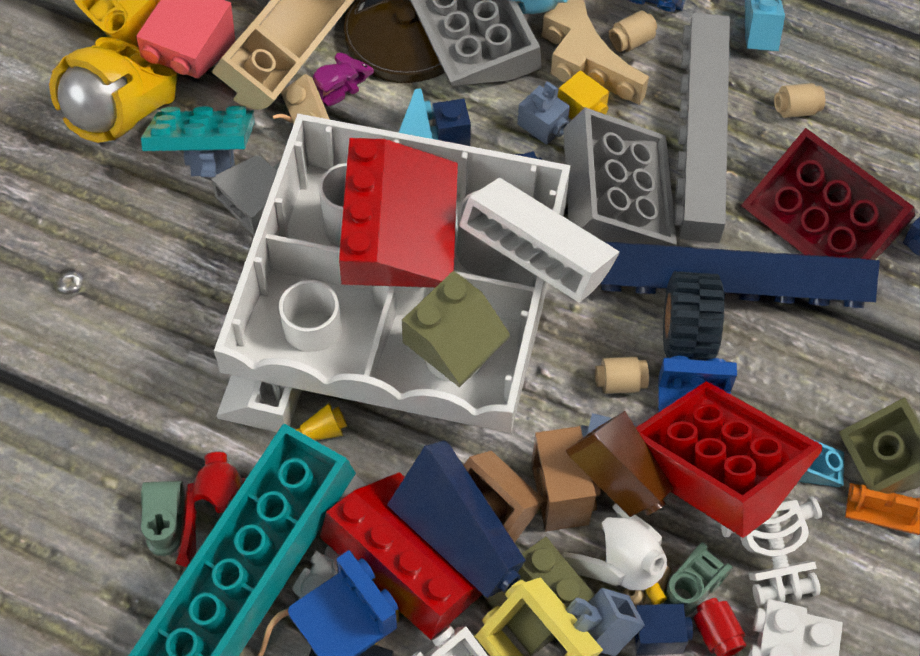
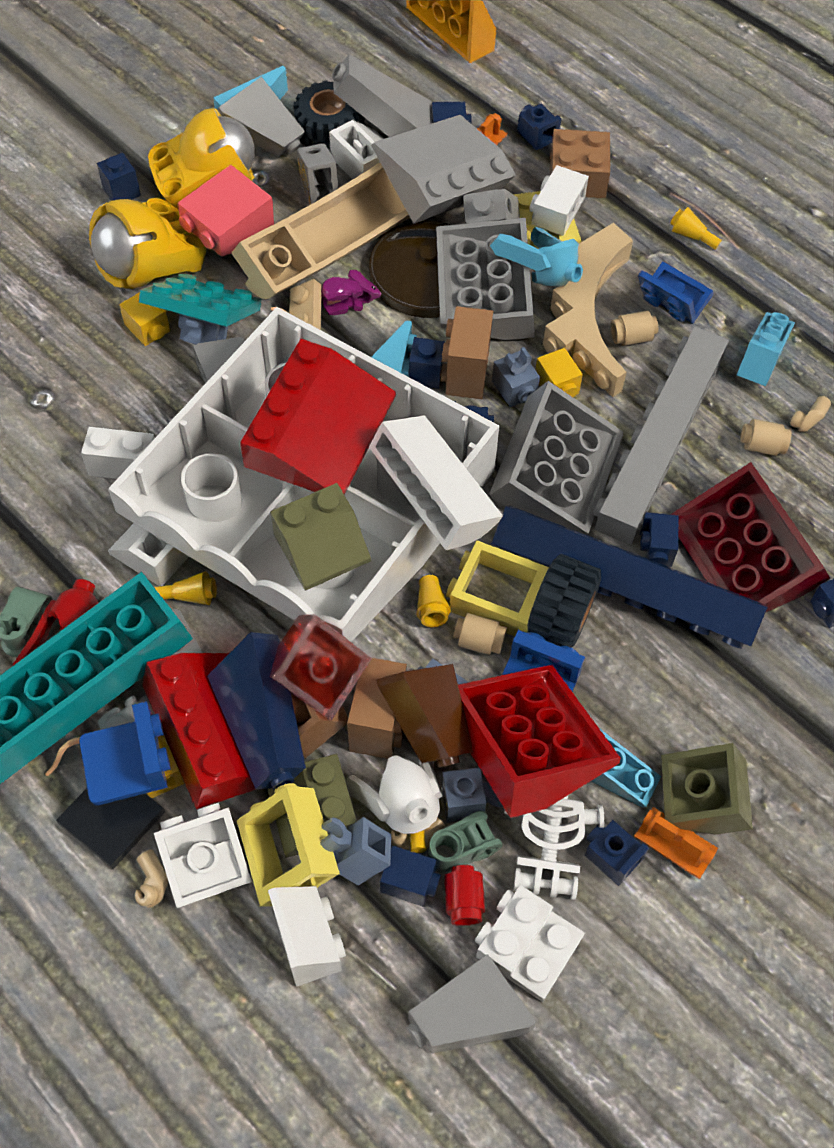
camera: 20 degrees right, 0 degrees up
none -> white brick [81,427,155,479]
none -> dark blue brick [97,153,141,201]
none -> yellow brick [119,292,170,346]
none -> clear red slope [270,614,372,721]
none -> yellow cone [416,575,451,627]
none -> medium nougat brick [441,306,493,399]
none -> sand blue brick [441,768,503,823]
none -> light yellow window [446,540,549,637]
none -> dark blue brick [584,820,649,886]
none -> dark blue brick [639,512,679,567]
none -> tan arm [790,396,831,432]

